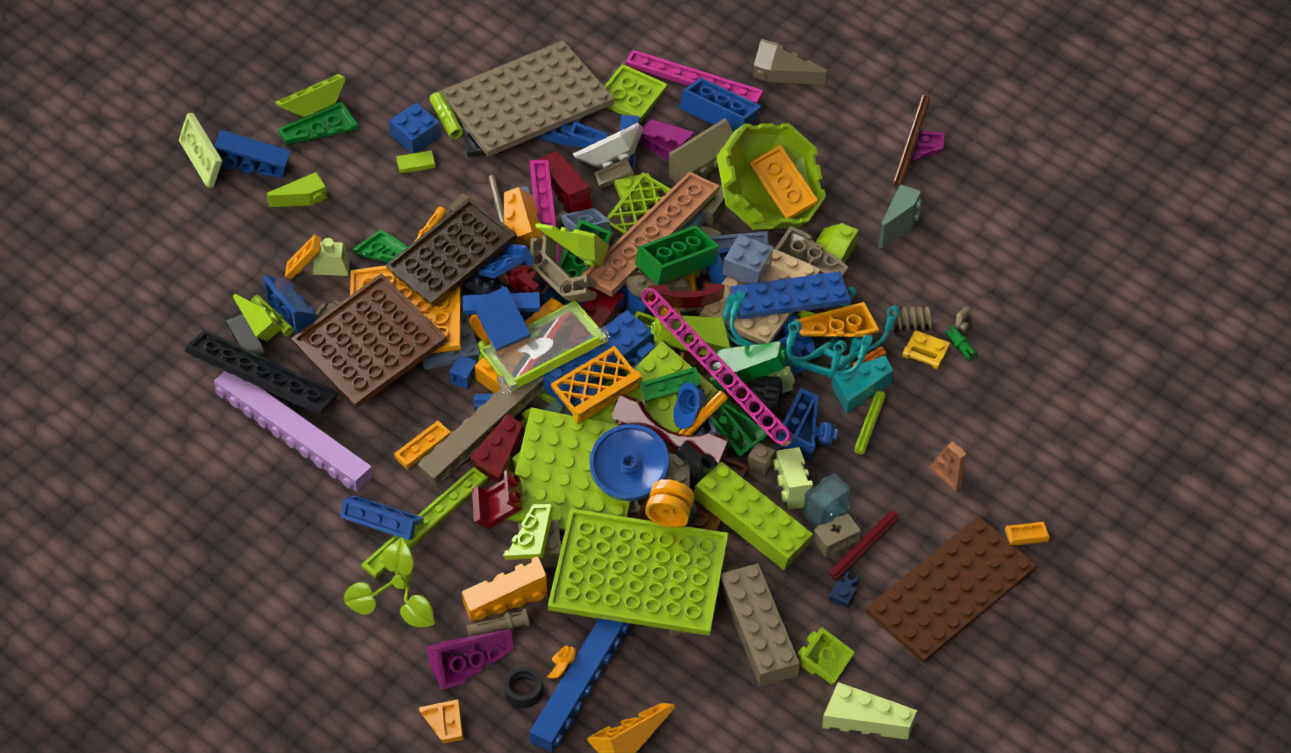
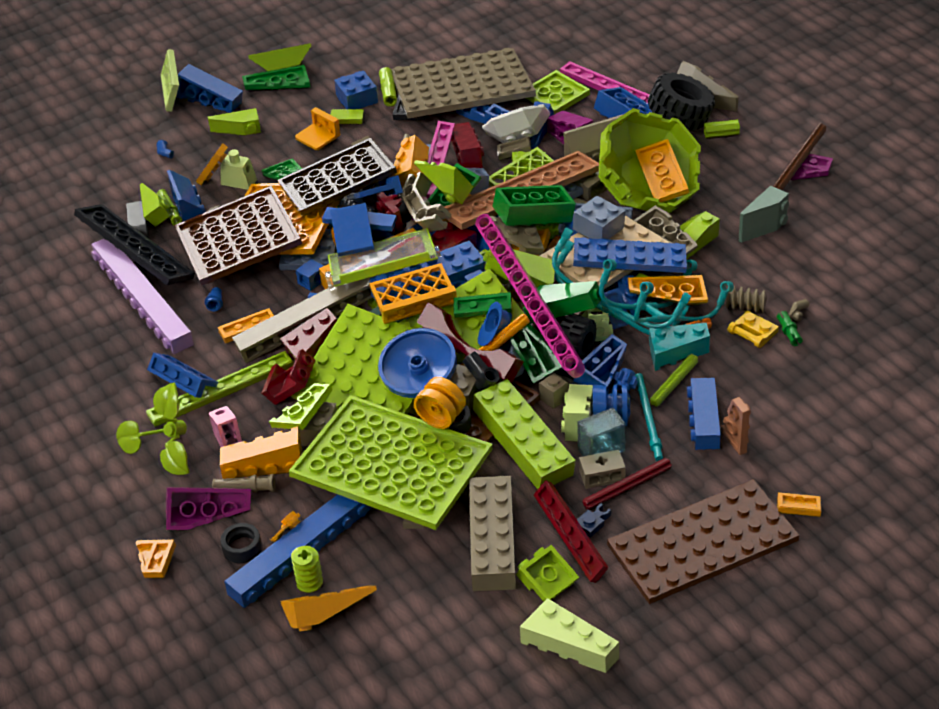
camera: 20 degrees right, 10 degrees down
dark red slope [648,284,725,308] -> none
none -> blue arm [156,140,174,159]
none -> blue cone [204,287,223,312]
none -> bright pink torso [209,406,242,447]
none -> lime piece [291,546,323,593]
none -> light orange bracket [295,107,341,150]
none -> dark red plate [534,480,609,583]
none -> blue wheel [593,385,630,426]
none -> teal bar [635,373,663,461]
none -> black tyre [648,72,715,131]
none -> brick [687,378,721,450]
none -> lime axle [704,120,740,138]

